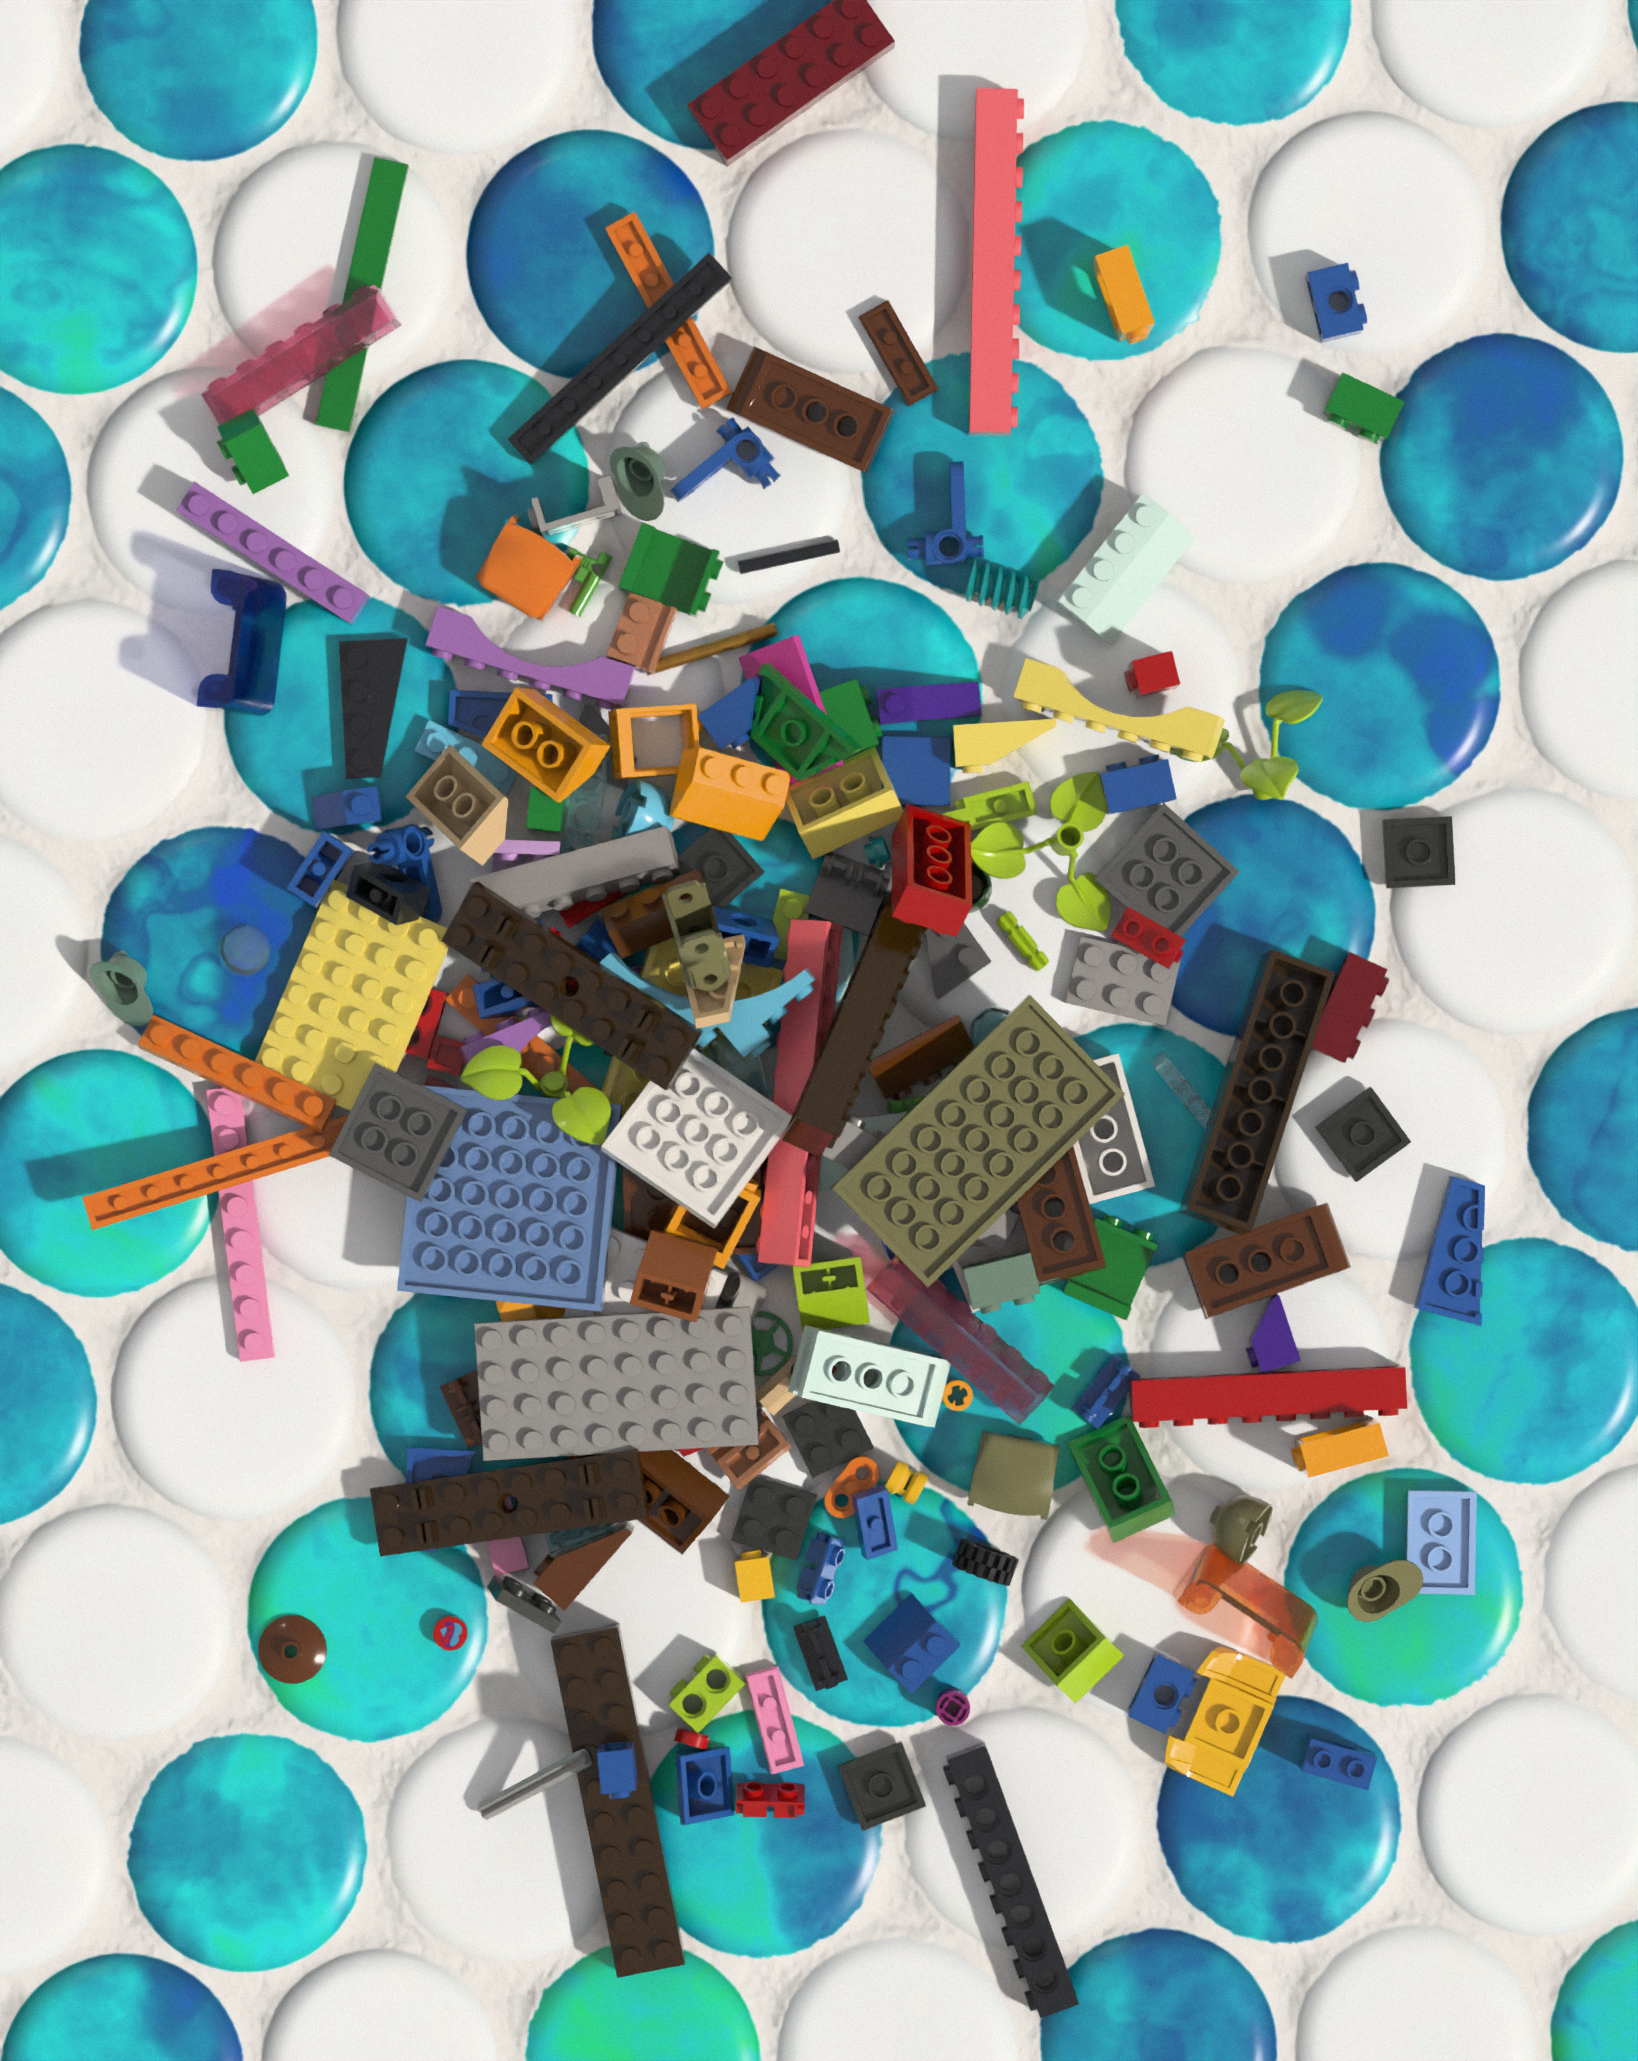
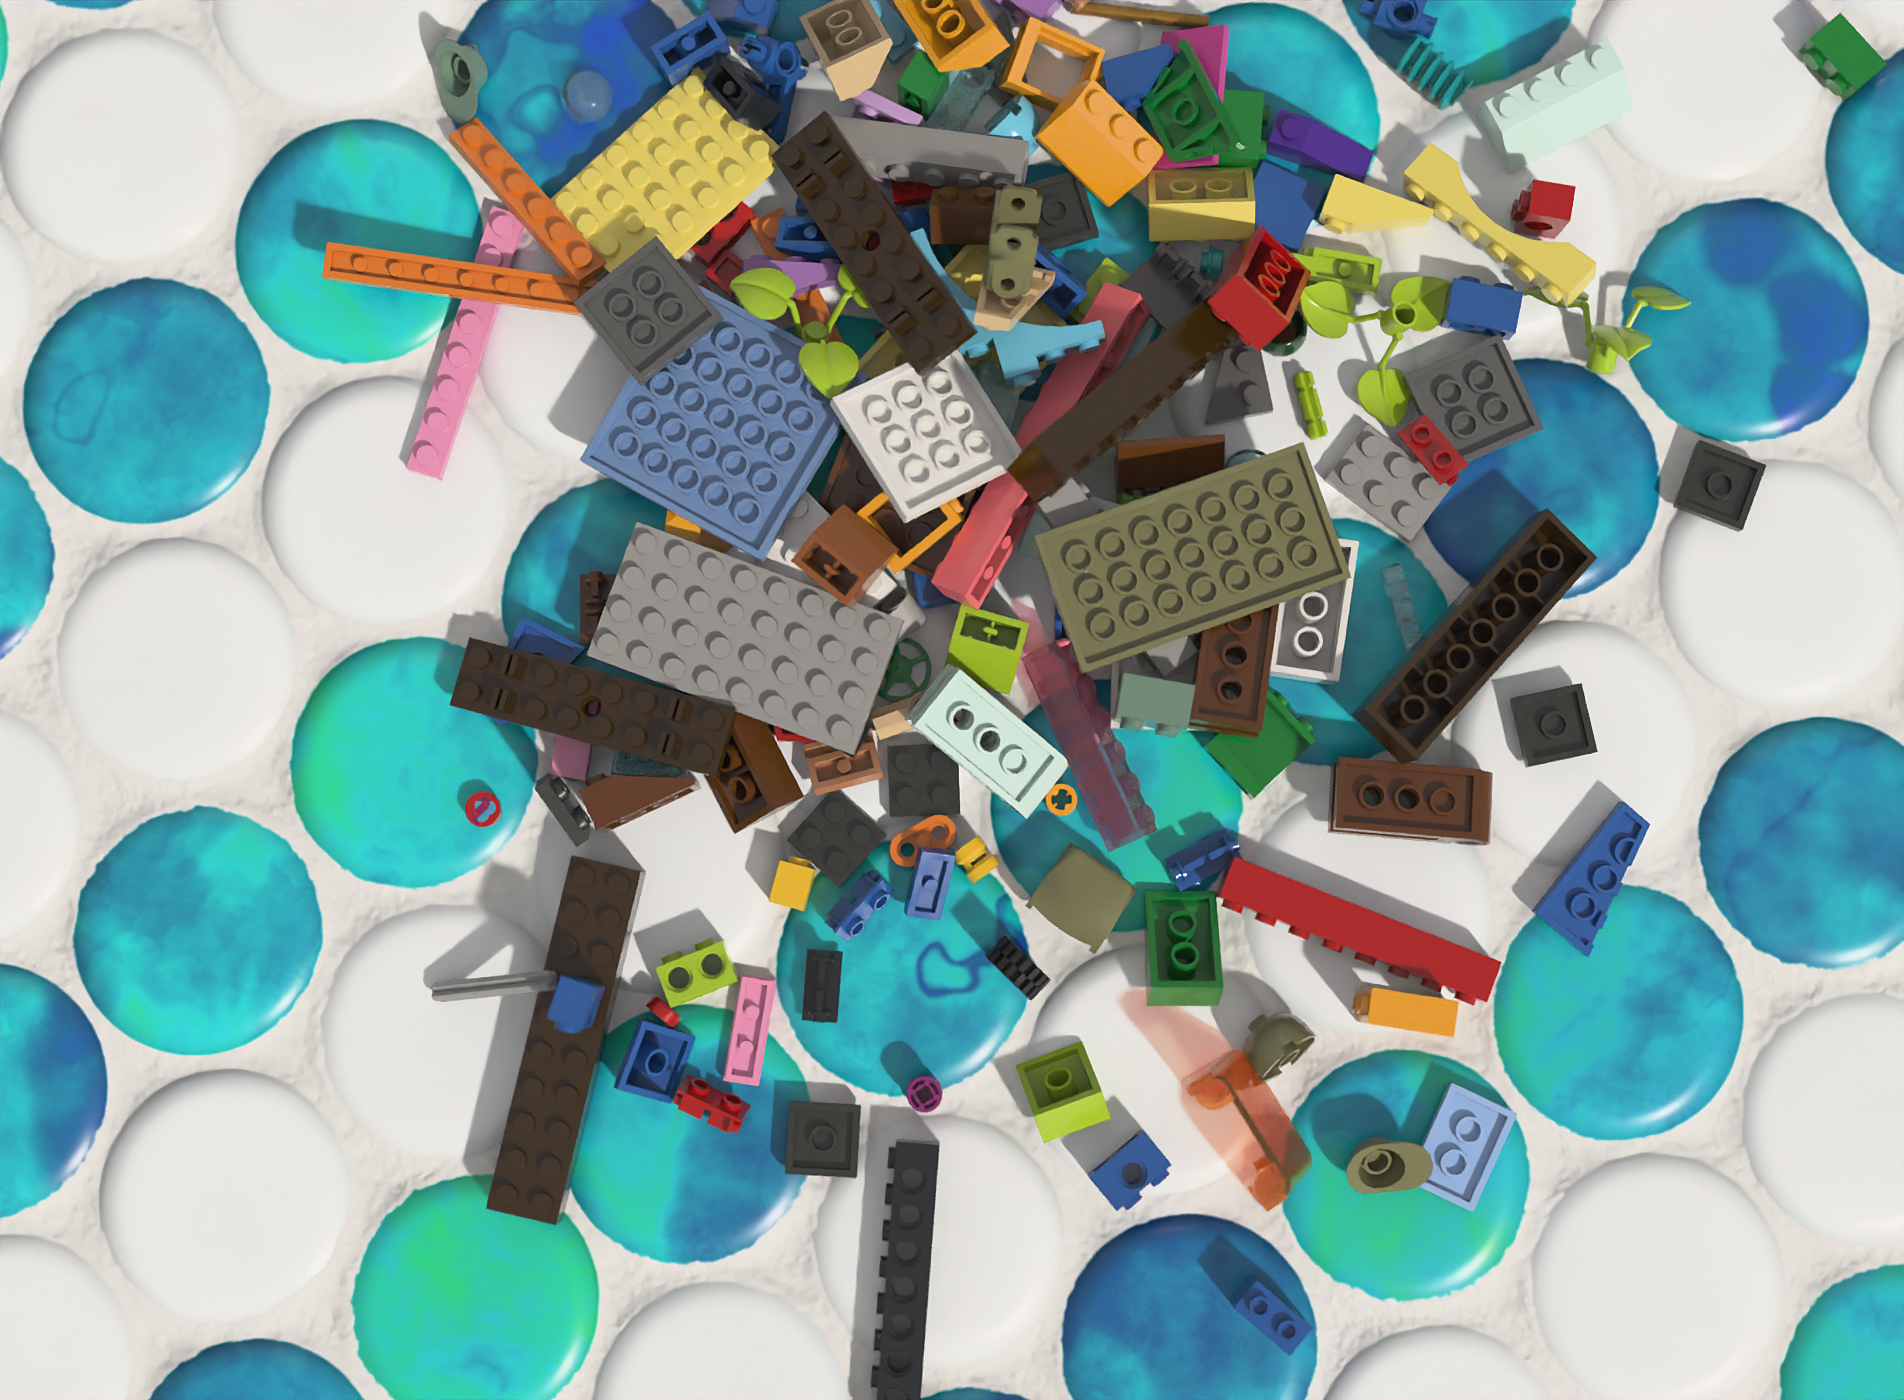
camera: 25 degrees right, 5 degrees down
reddish brown dish [258,1615,327,1684] -> none
blue slope [863,1593,961,1694] -> none
yellow piece [1165,1646,1287,1797] -> none
dark purple slope [1245,1294,1301,1373] -> none
dark red brick [1311,952,1389,1063] -> none

